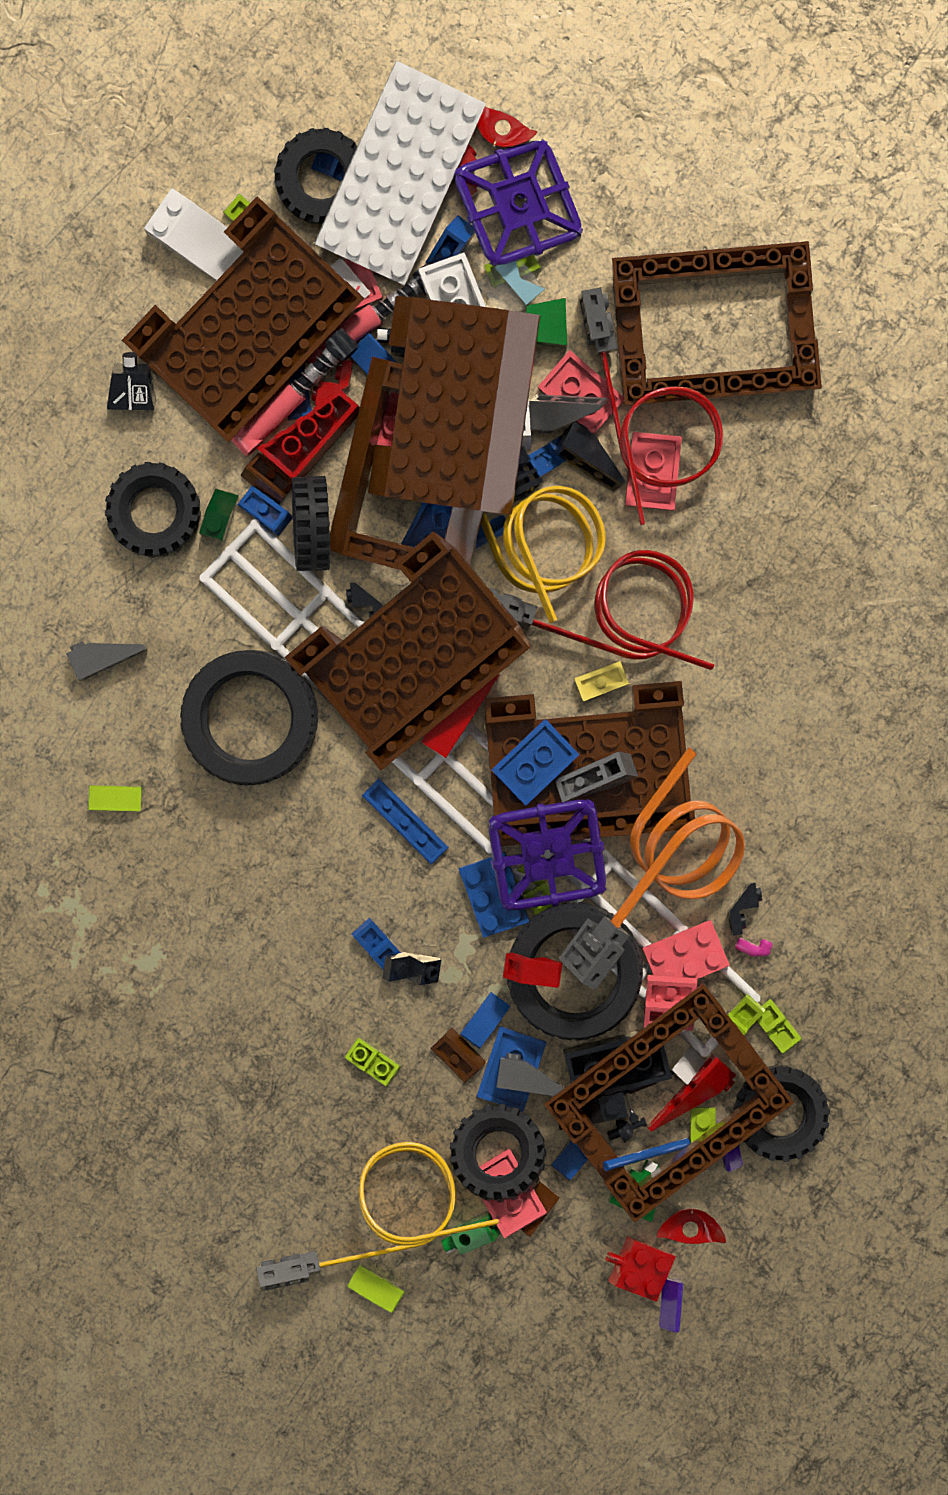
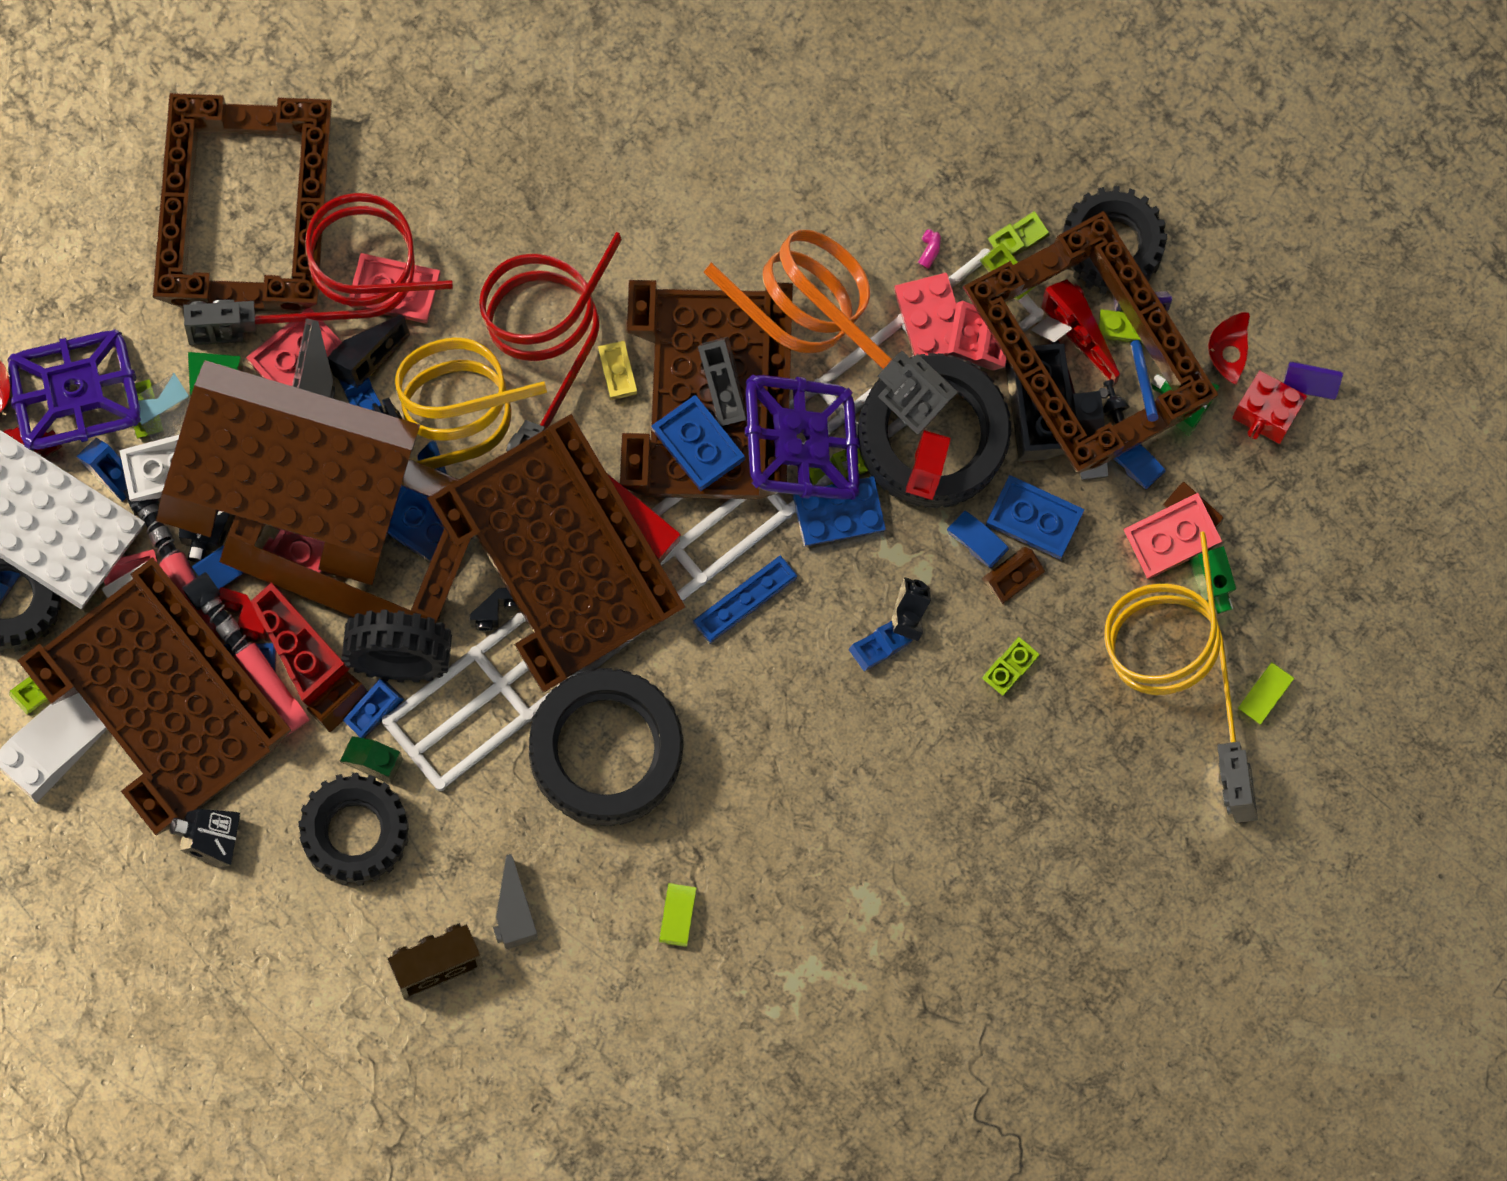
camera: 85 degrees left, 15 degrees down
black tyre [449,1104,547,1202] -> none
dark grey slope [496,1053,565,1096] -> none
black slope [728,882,762,936] -> none
none -> dark brown brick [387,924,483,1000]

